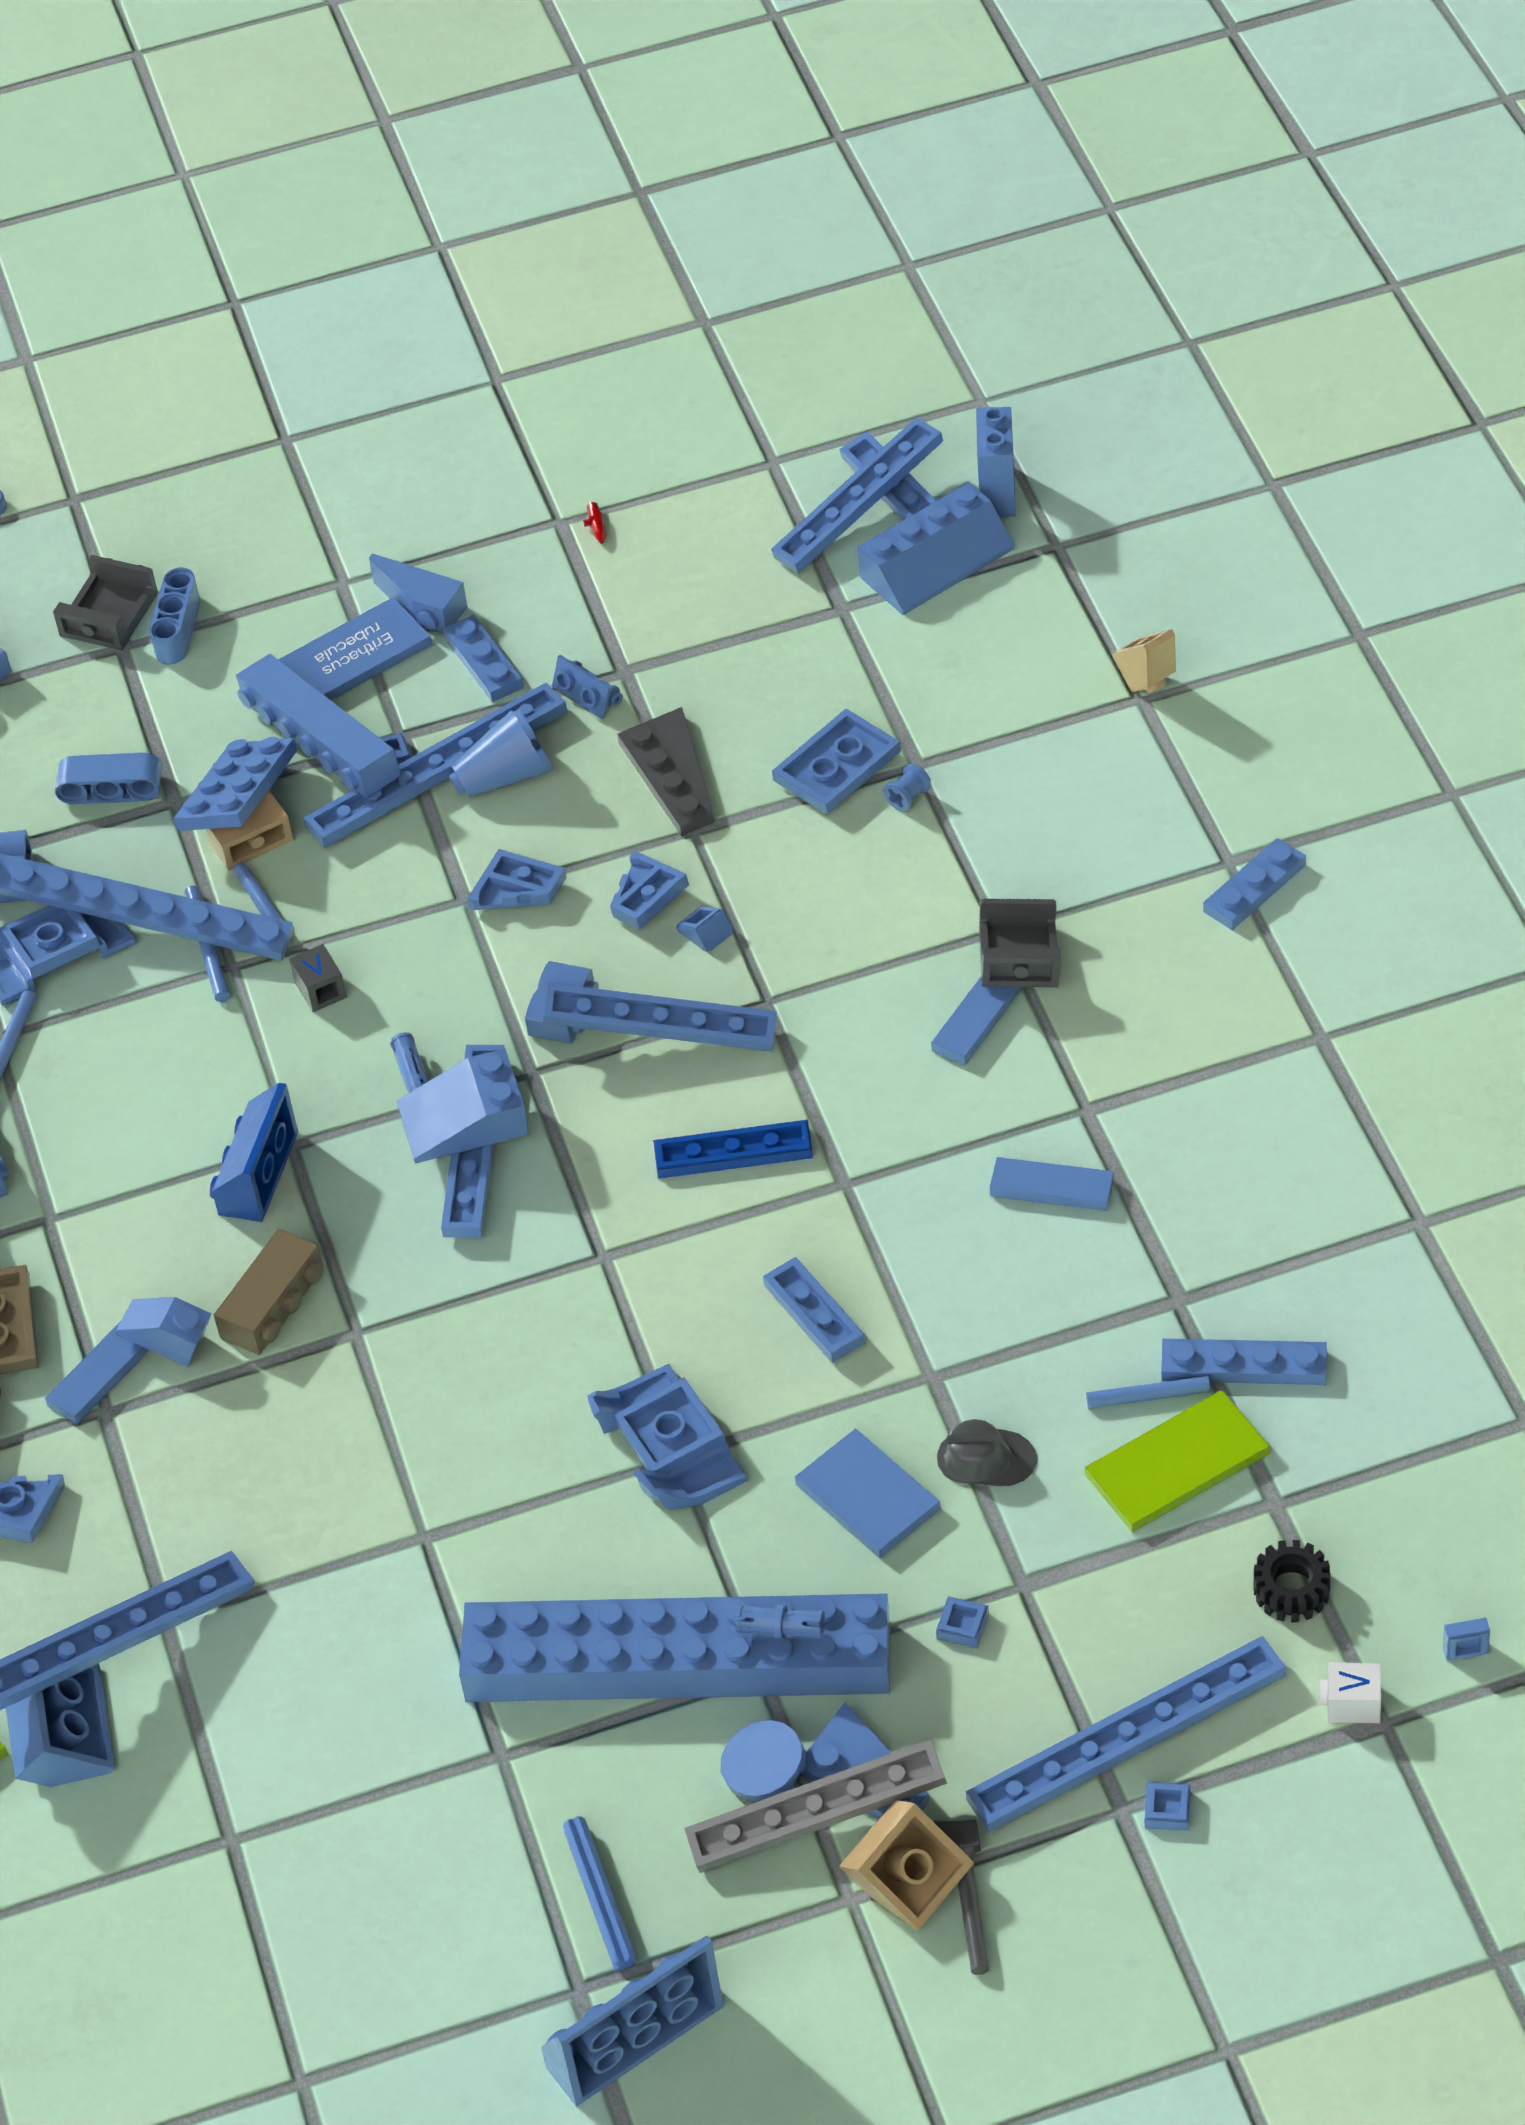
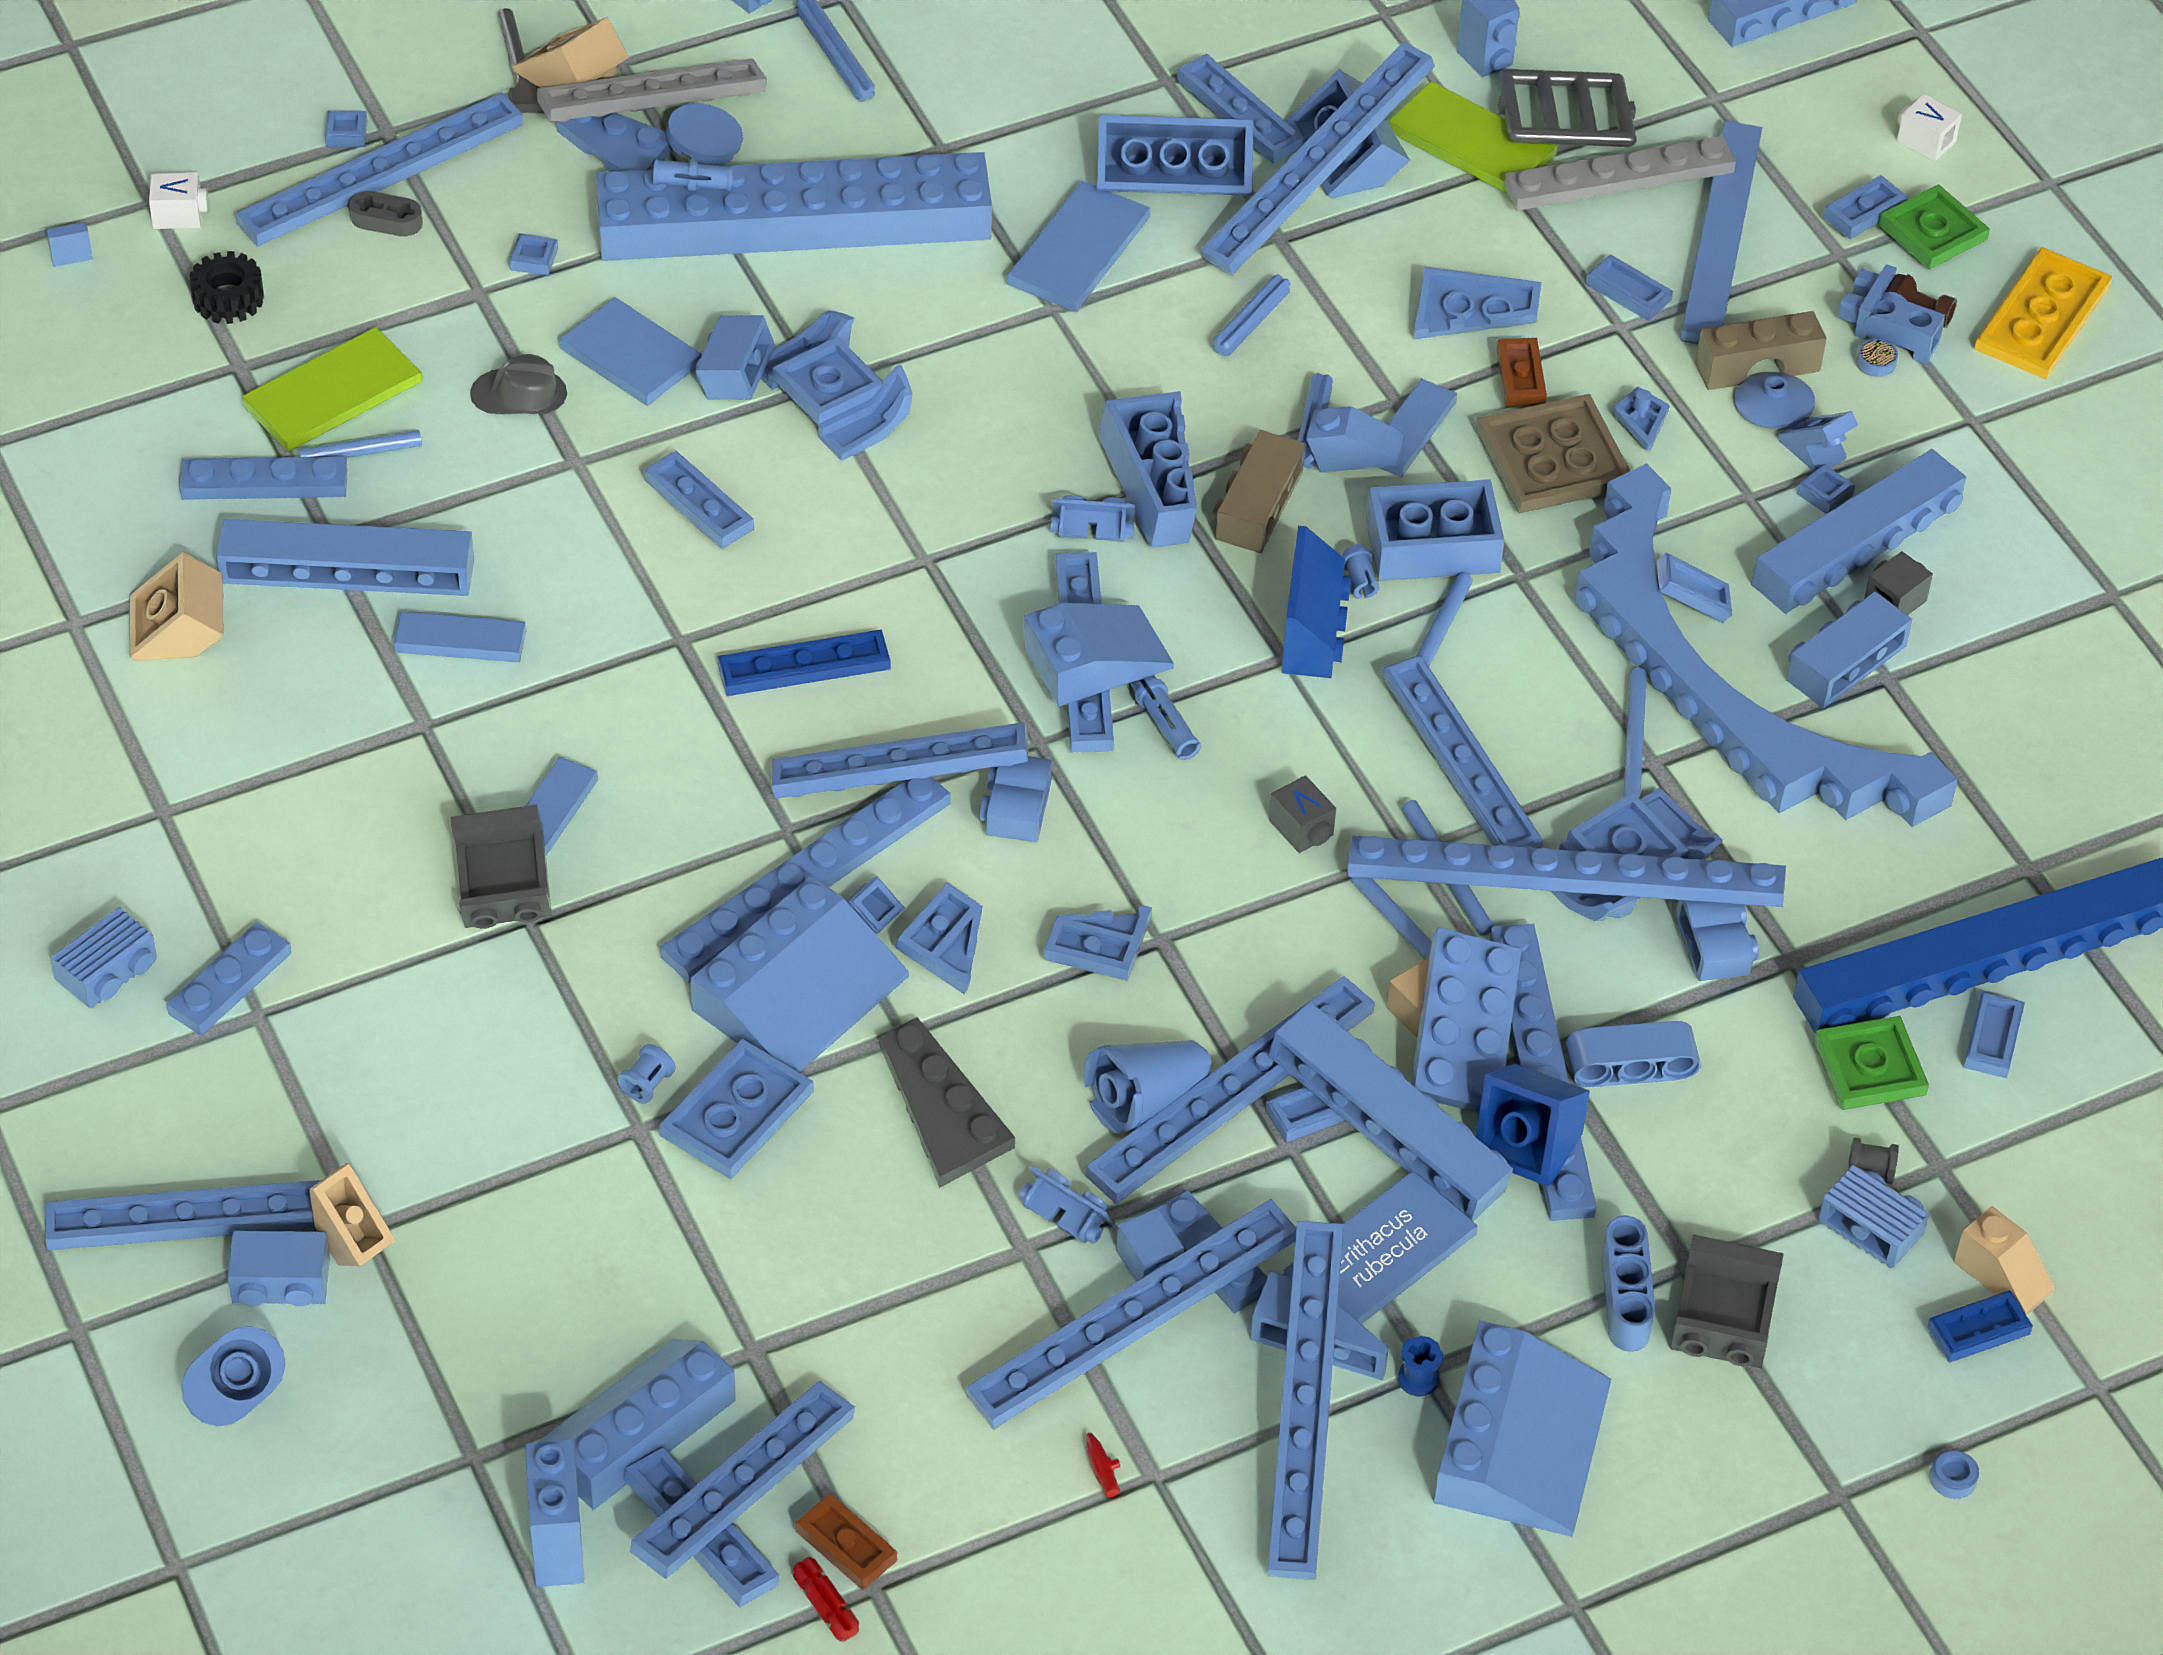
camera: 165 degrees right, 0 degrees up
none -> medium blue plate [45,1180,321,1250]
none -> medium blue brick [50,907,157,1008]
none -> tan slope [130,552,224,661]
none -> medium blue piece [181,1326,285,1426]
none -> medium blue brick [216,519,474,596]
none -> medium blue brick [228,1231,330,1306]
none -> dark grey beam [349,191,423,237]
none -> medium blue plate [660,777,951,983]
none -> medium blue slope [691,875,909,1073]
none -> medium blue brick [695,315,775,400]
none -> red axle [793,1557,859,1642]
none -> dark orange plate [796,1493,897,1590]
none -> medium blue plate [966,1199,1297,1430]
none -> medium blue tile [1007,181,1150,312]
none -> medium blue hinge [1051,495,1135,542]
none -> medium blue slope [1097,115,1254,196]
none -> medium blue wedge [1098,391,1197,548]
none -> medium blue brick [1116,1208,1184,1282]
none -> medium blue plate [1177,54,1303,164]
none -> medium blue axle [1212,275,1290,357]
none -> medium blue plate [1268,1221,1344,1580]
none -> medium blue axle [1298,373,1333,469]
none -> medium blue pin [1343,544,1380,599]
none -> medium blue brick [1366,479,1504,581]
none -> medium blue tile [1382,654,1543,849]
none -> blue bush [1398,1336,1443,1397]
none -> medium blue bar [1416,573,1473,666]
none -> medium blue slope [1434,1320,1611,1537]
none -> blue slope [1475,1064,1590,1186]
none -> medium blue plate [1490,924,1596,1221]

